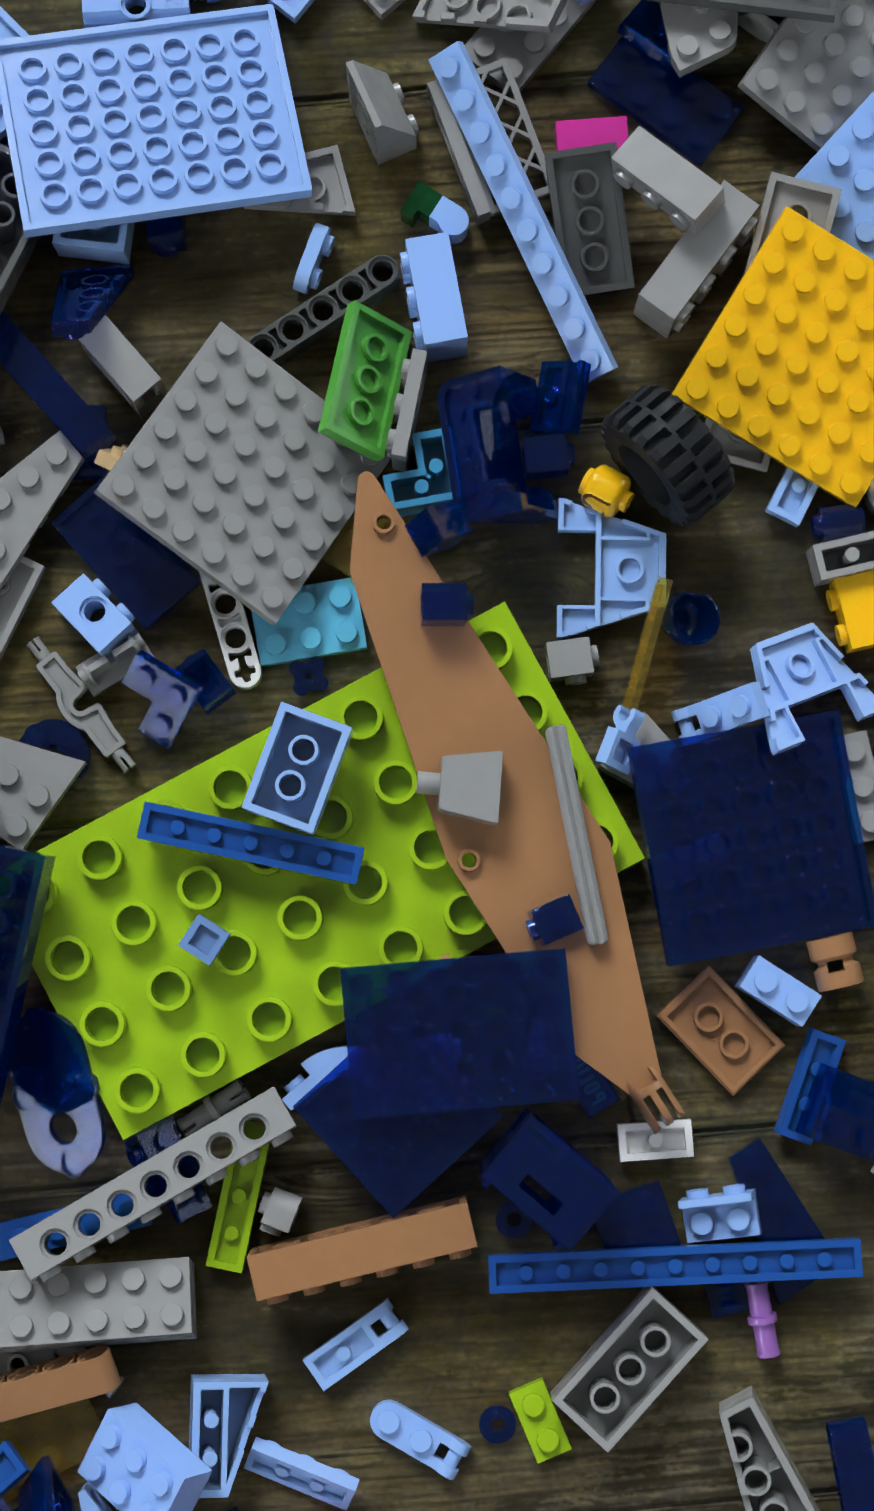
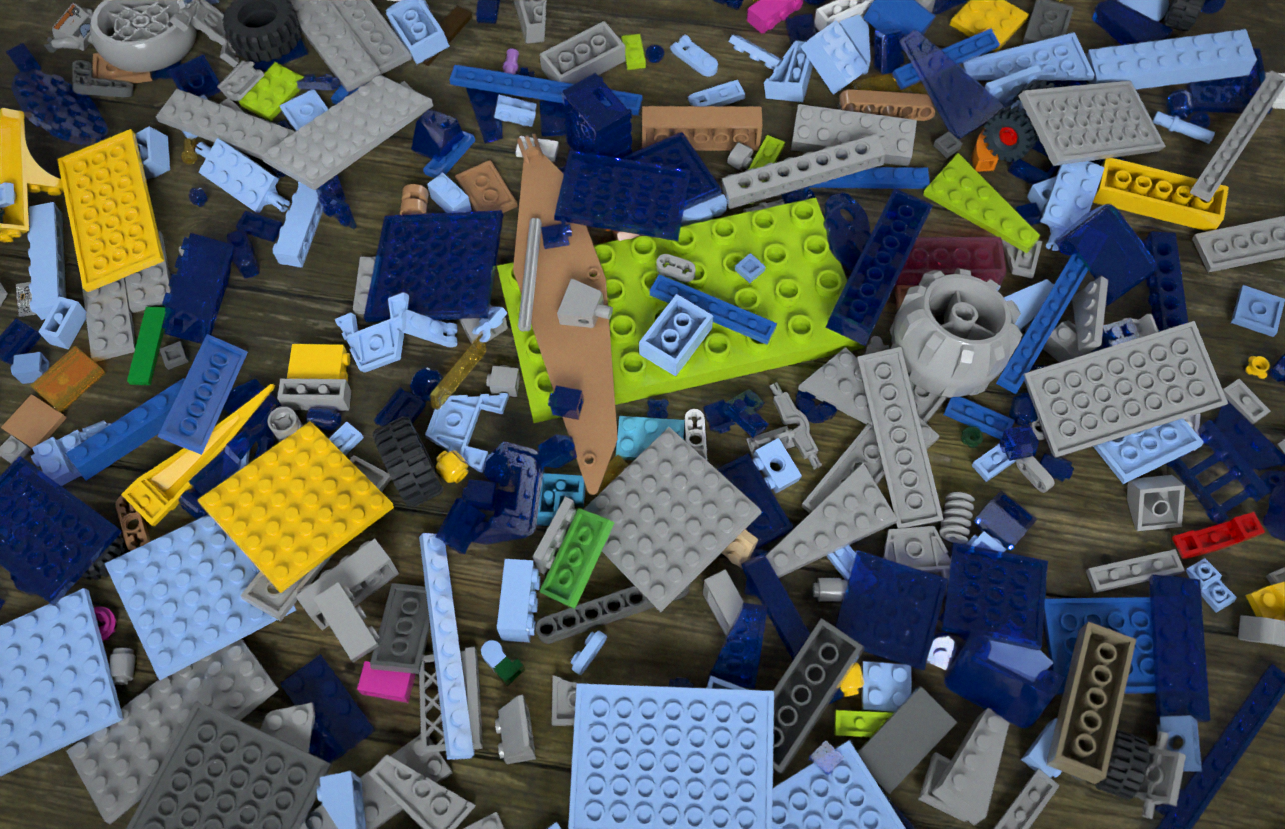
camera: 165 degrees left, 20 degrees down
none -> clear blue plate [374,387,427,426]
none -> light grey beam [656,254,696,282]

